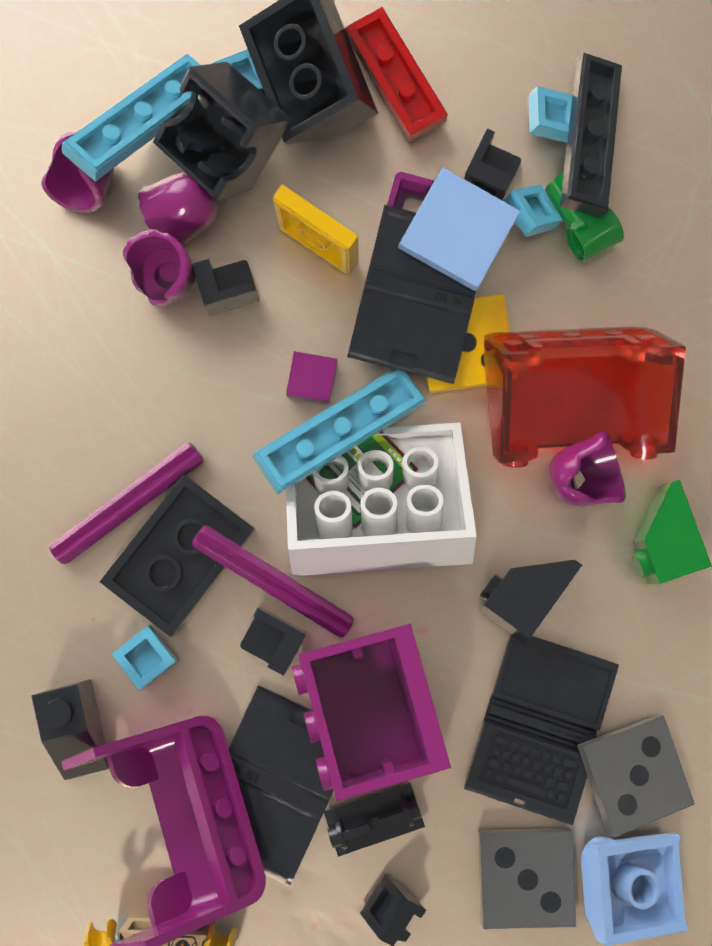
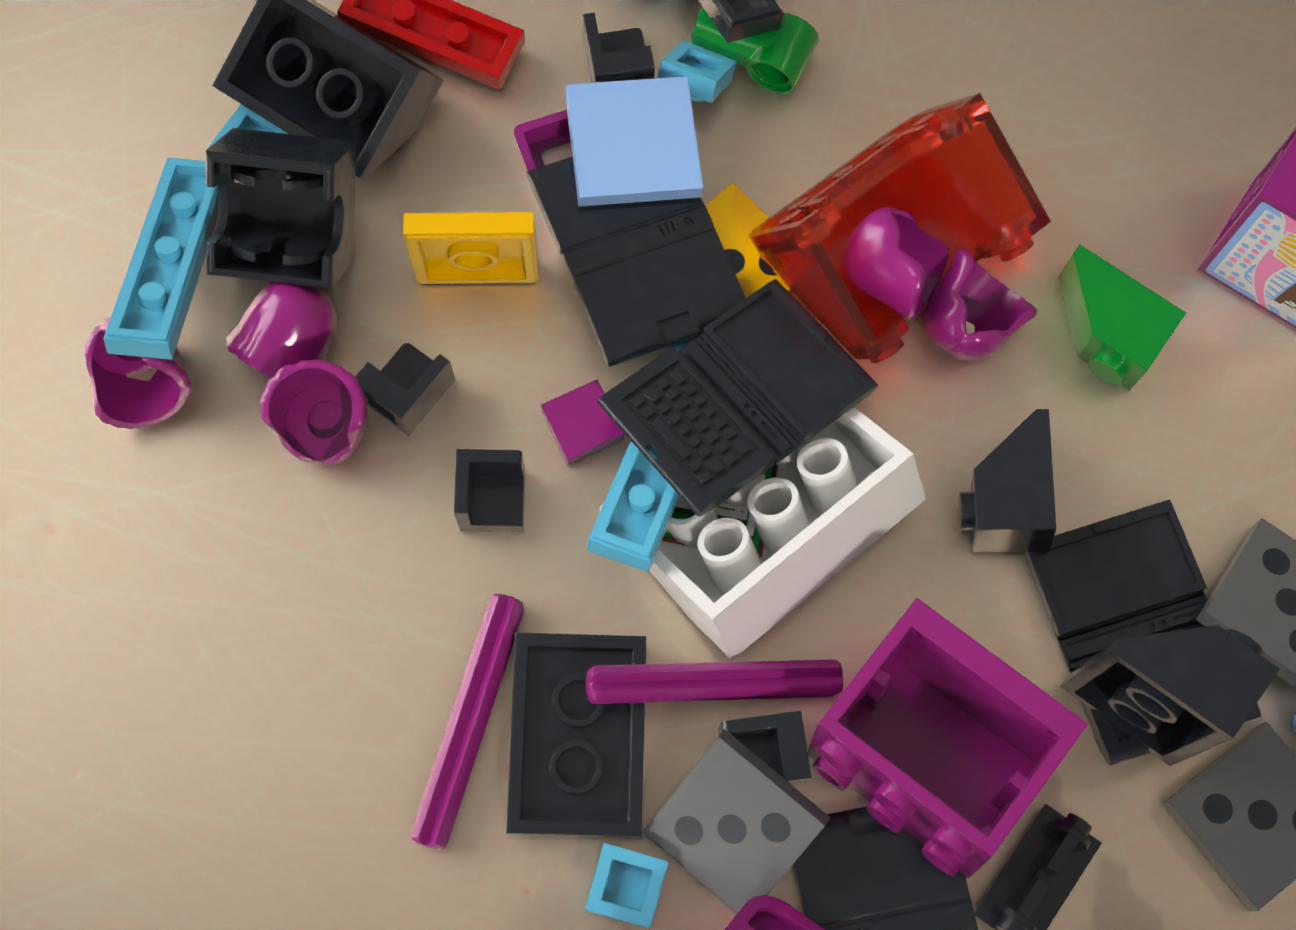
camera: 40 degrees left, 10 degrees down
none -> black panel [454,449,526,532]
none -> black piece [597,279,878,517]
none -> dark grey tile [642,729,831,913]
none -> magenta hair [844,207,949,320]
none -> black slope [1060,625,1280,766]

